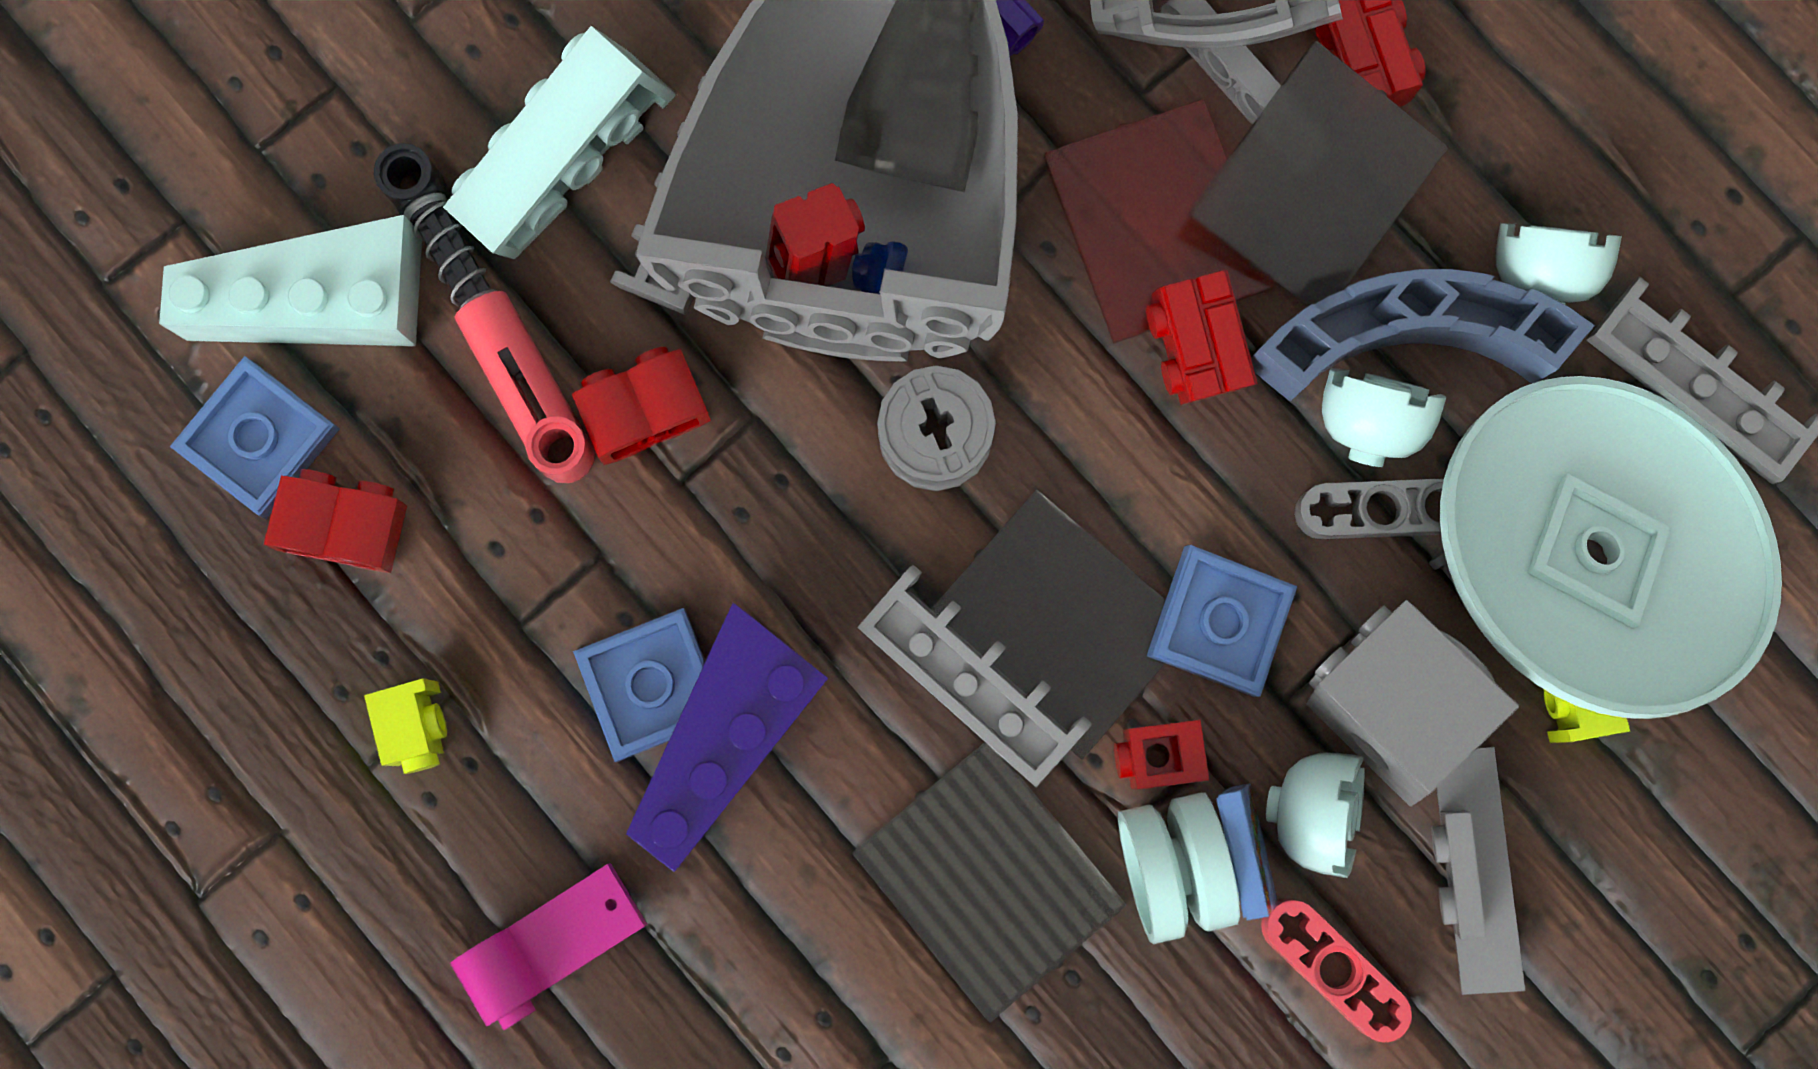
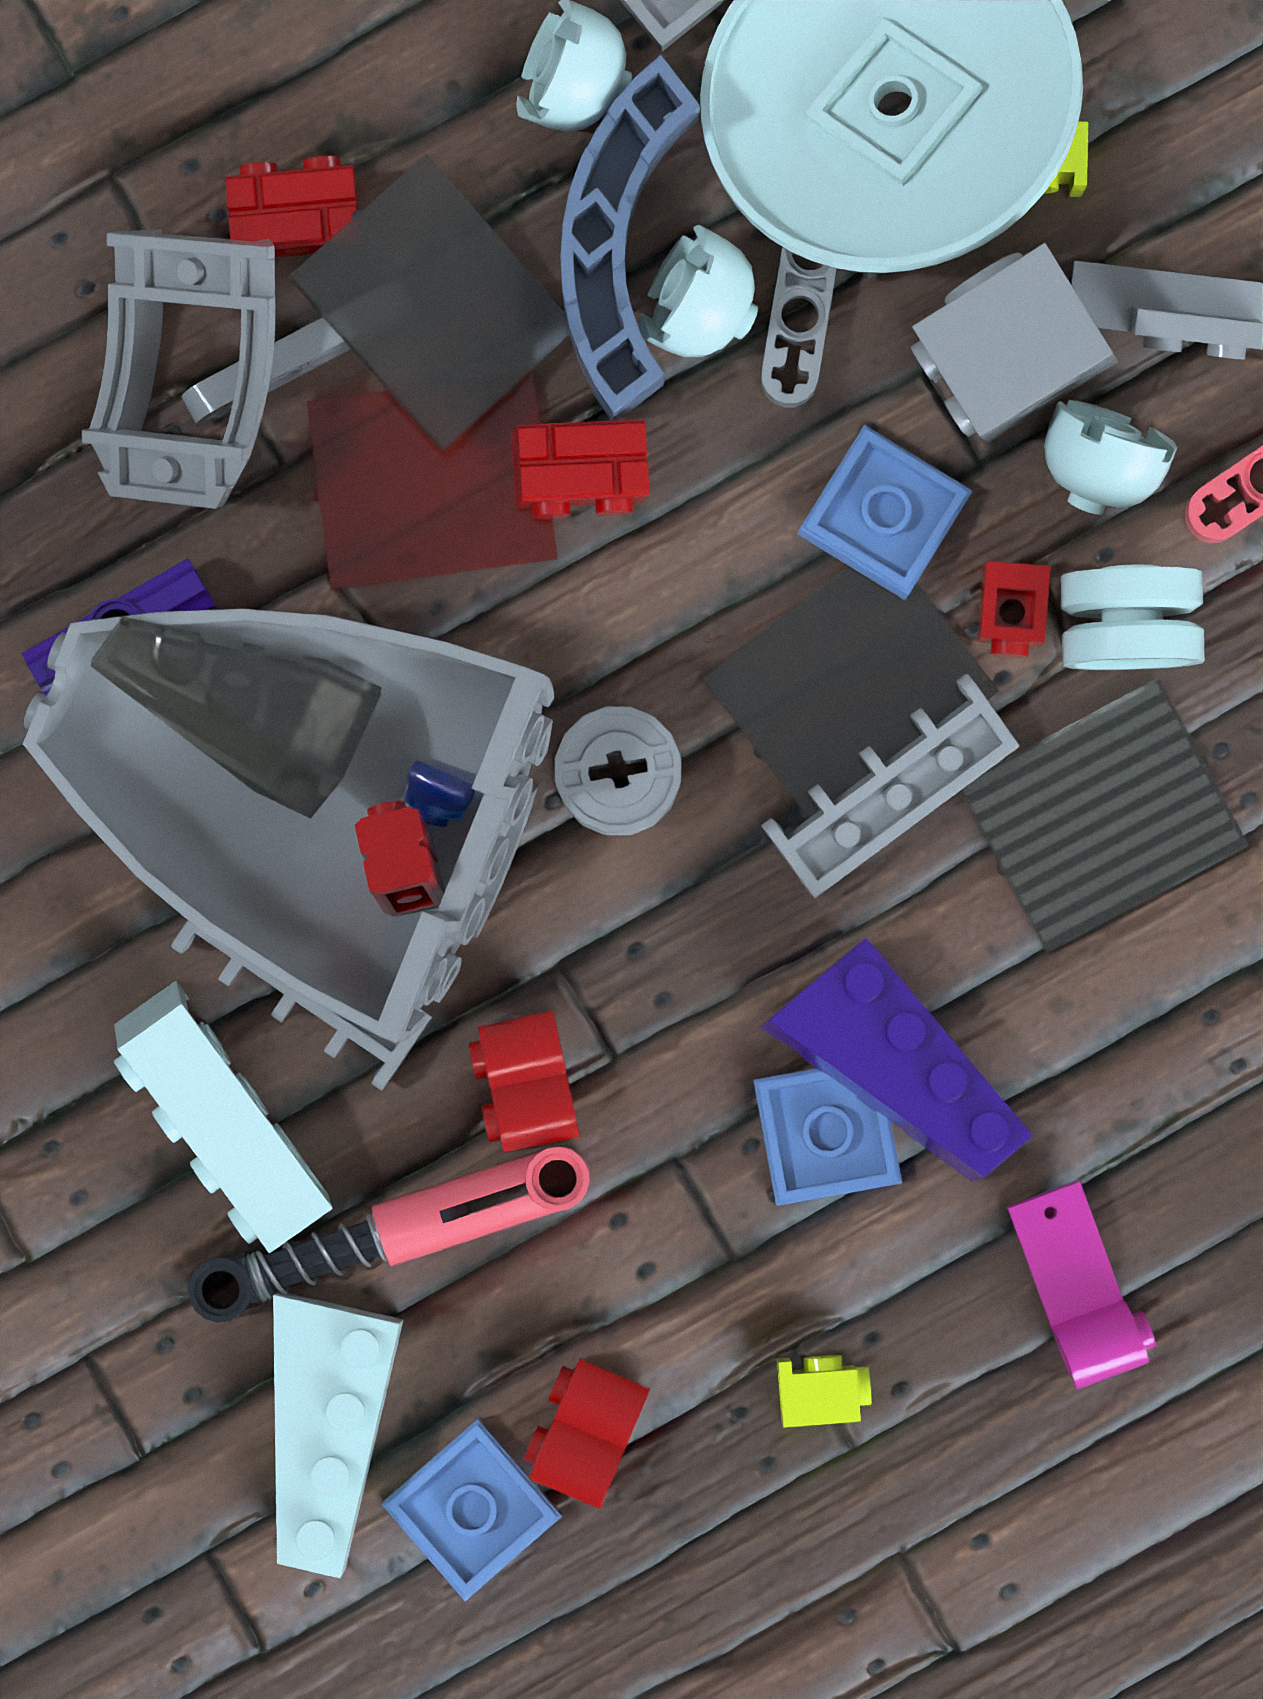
camera: 75 degrees left, 5 degrees up
medium blue tile [1217,783,1278,920] -> none

